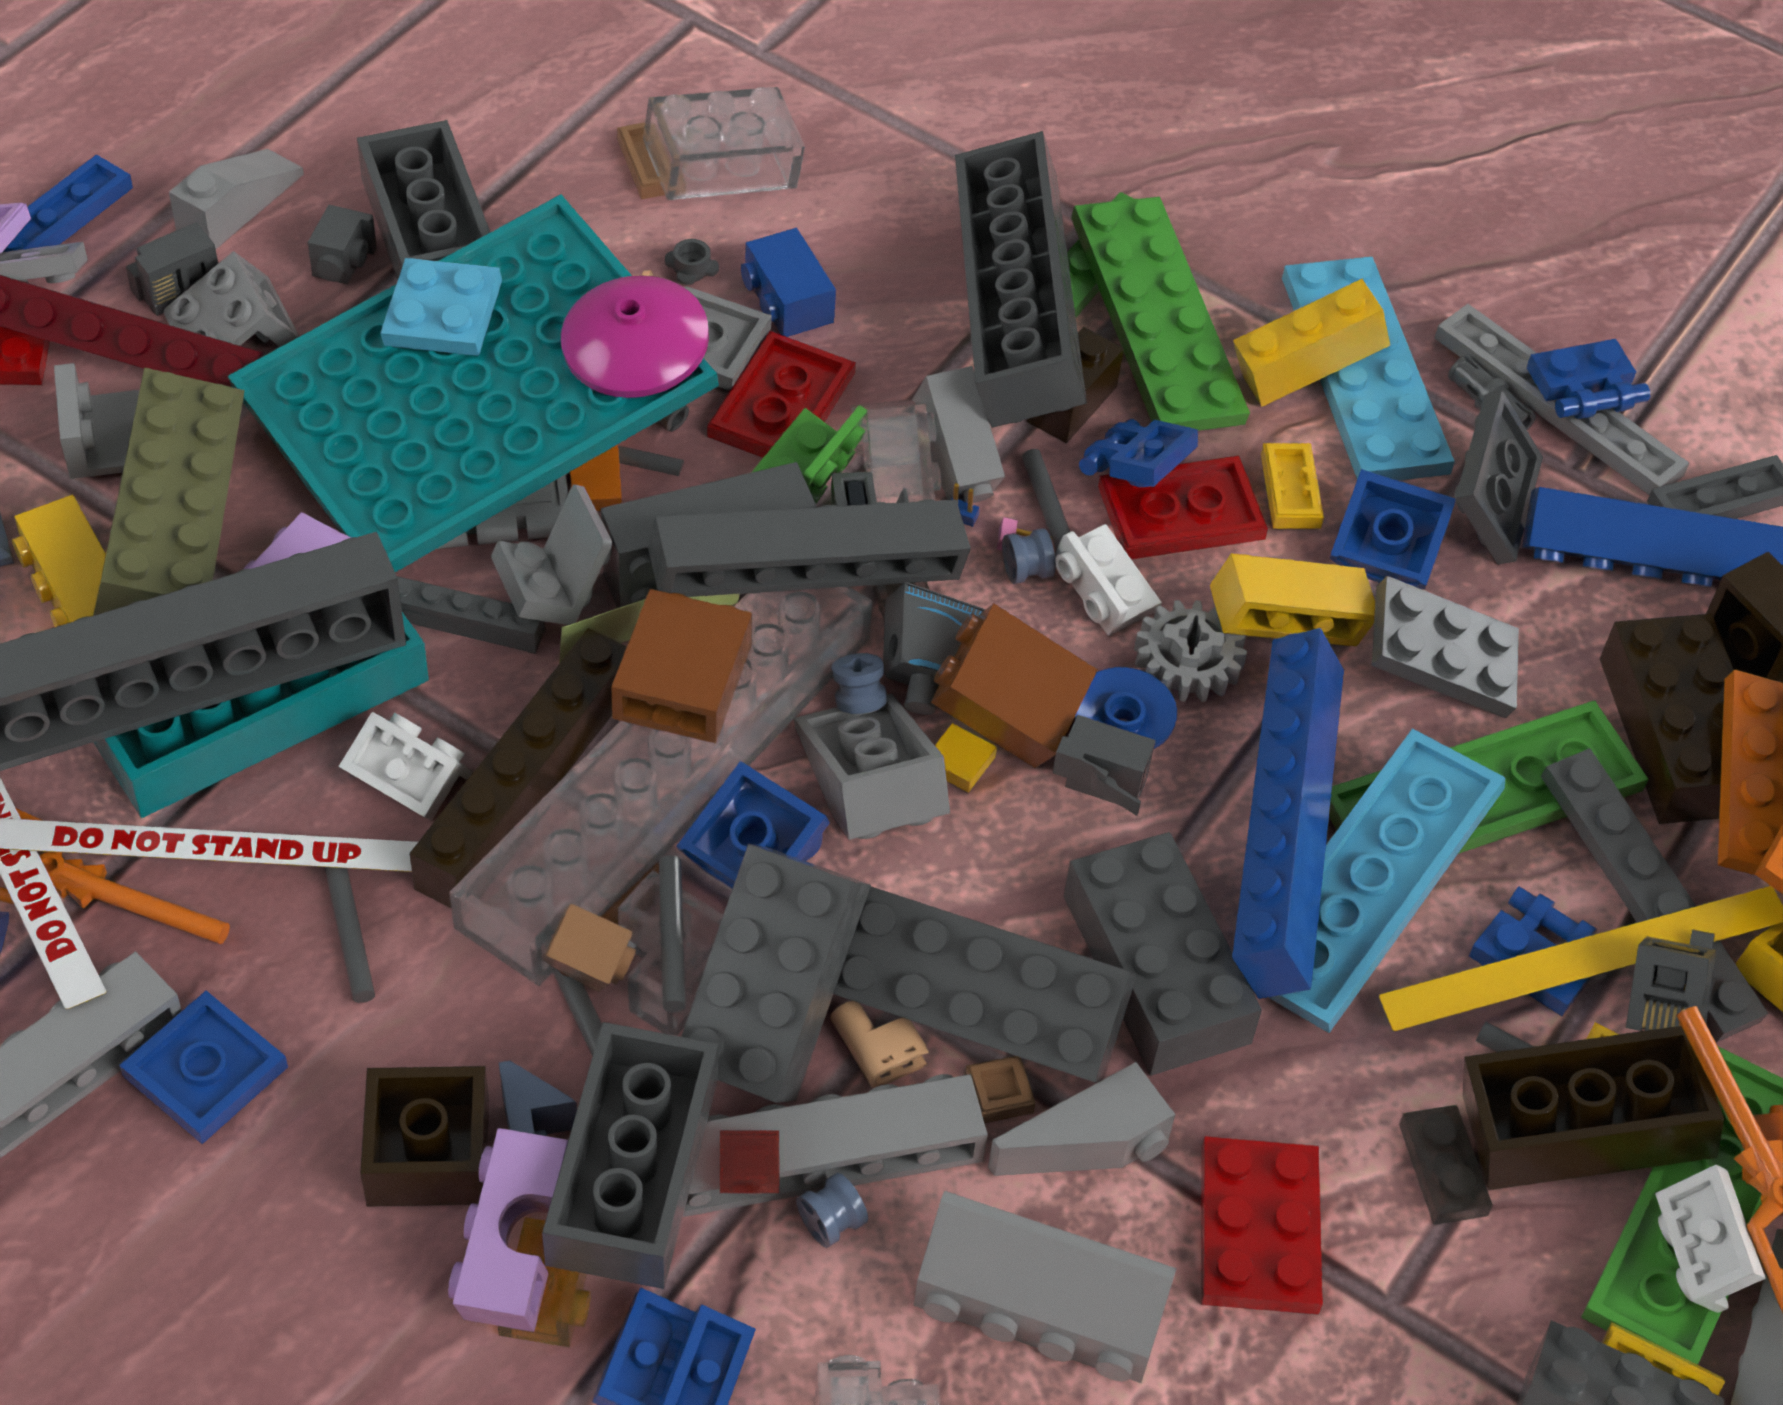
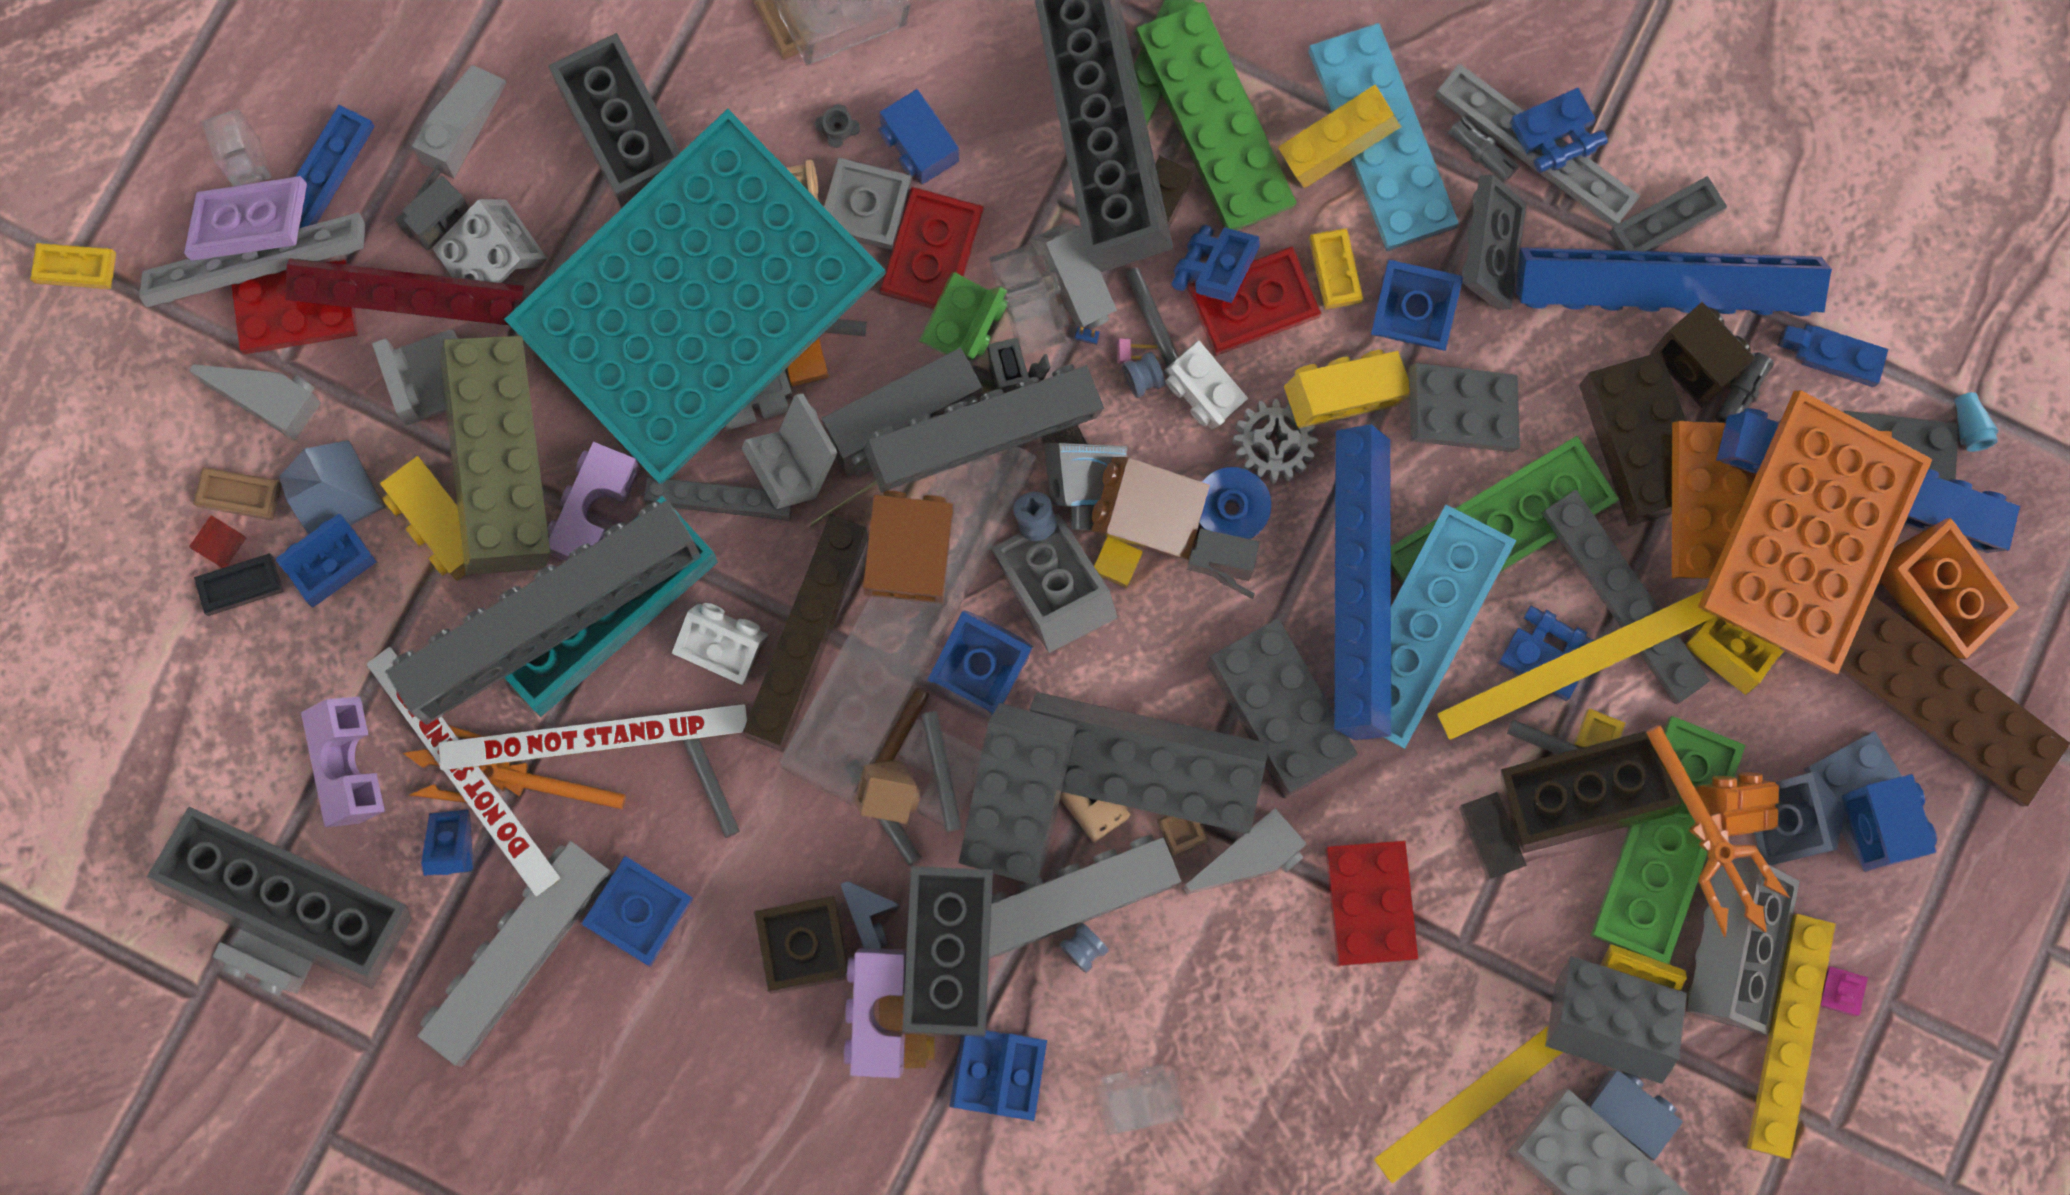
camera: 10 degrees left, 25 degrees up
dark grey brick [307,205,377,284] -> none
medium azure plate [380,258,502,356] -> none
dark pink dish [561,275,709,398] -> none
clear red tile [720,1130,780,1193] -> none
light grey slope [914,1191,1177,1383] -> none
dark grey piece [1626,929,1717,1031] -> none
white bracket [1655,1165,1766,1313] -> none

